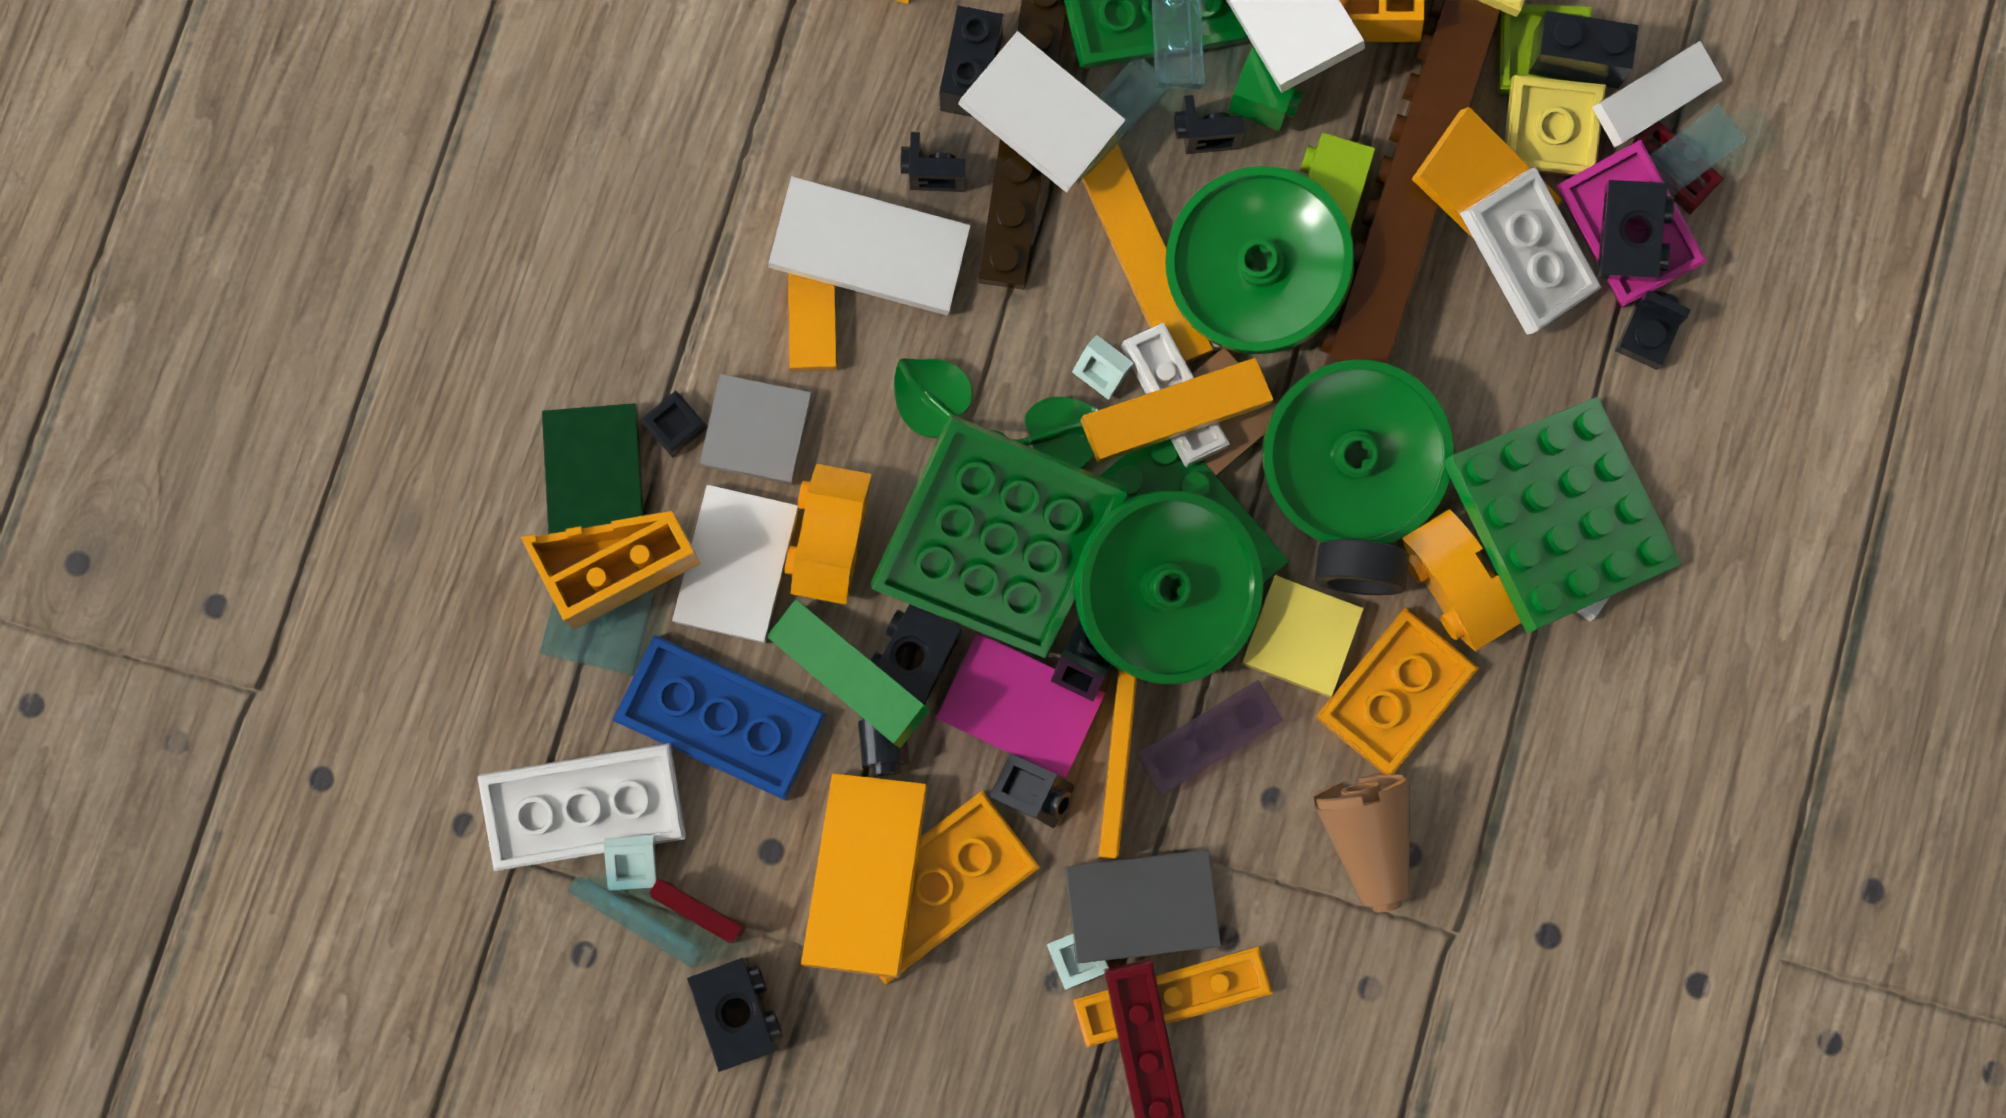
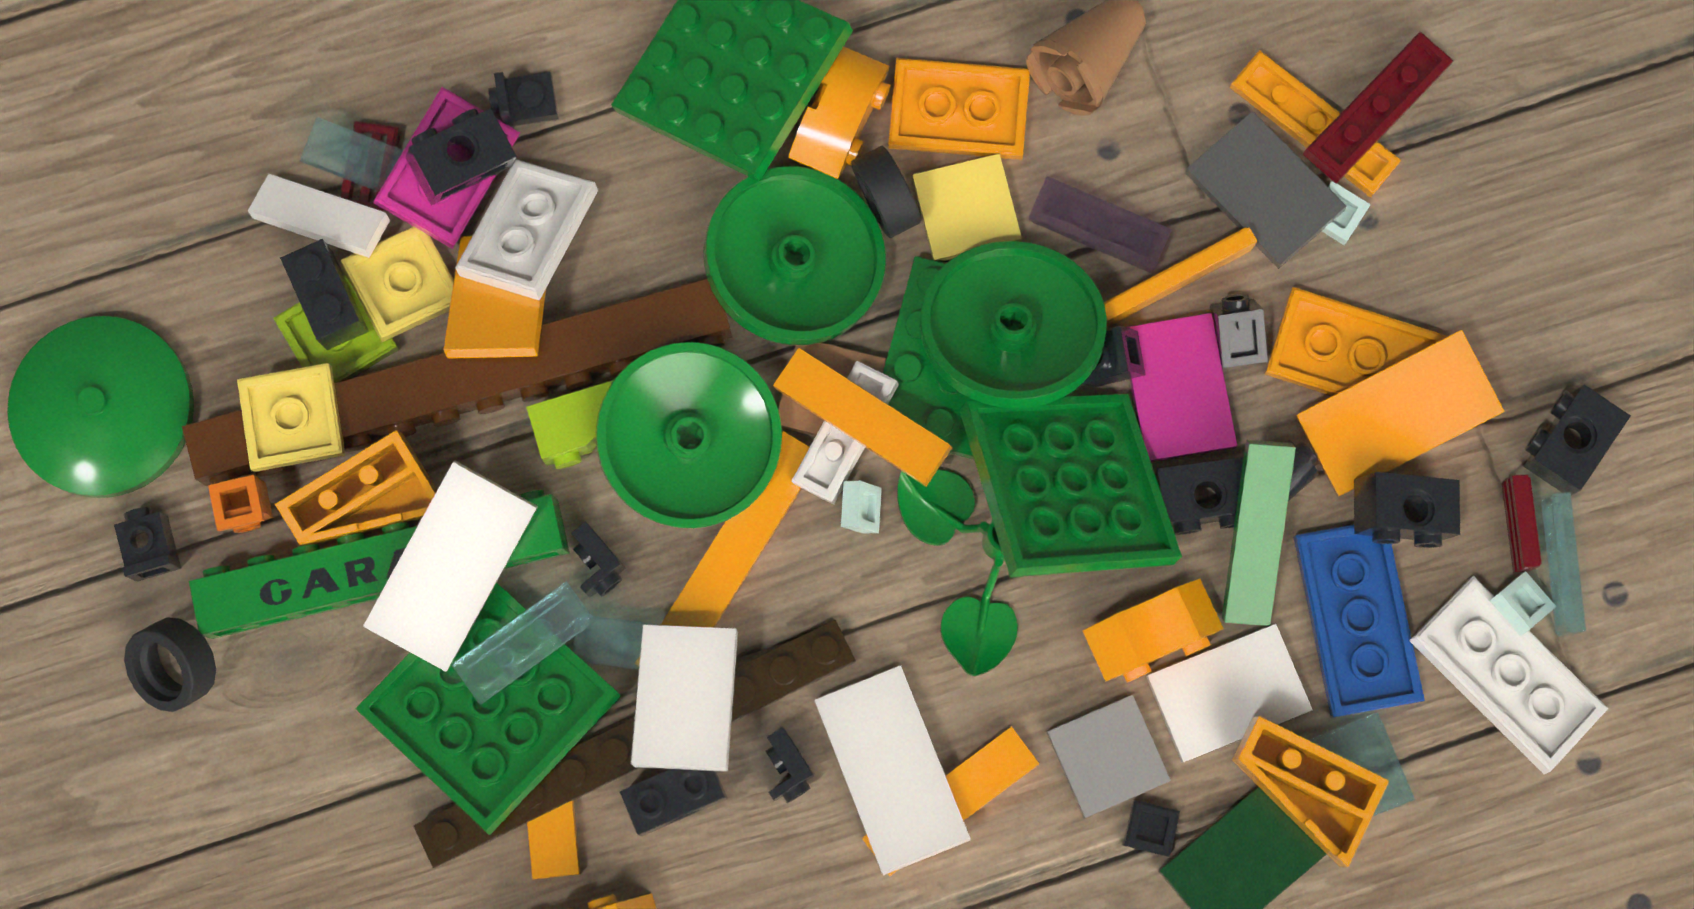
camera: 120 degrees left, 0 degrees up
none -> black brick [1354,472,1460,548]

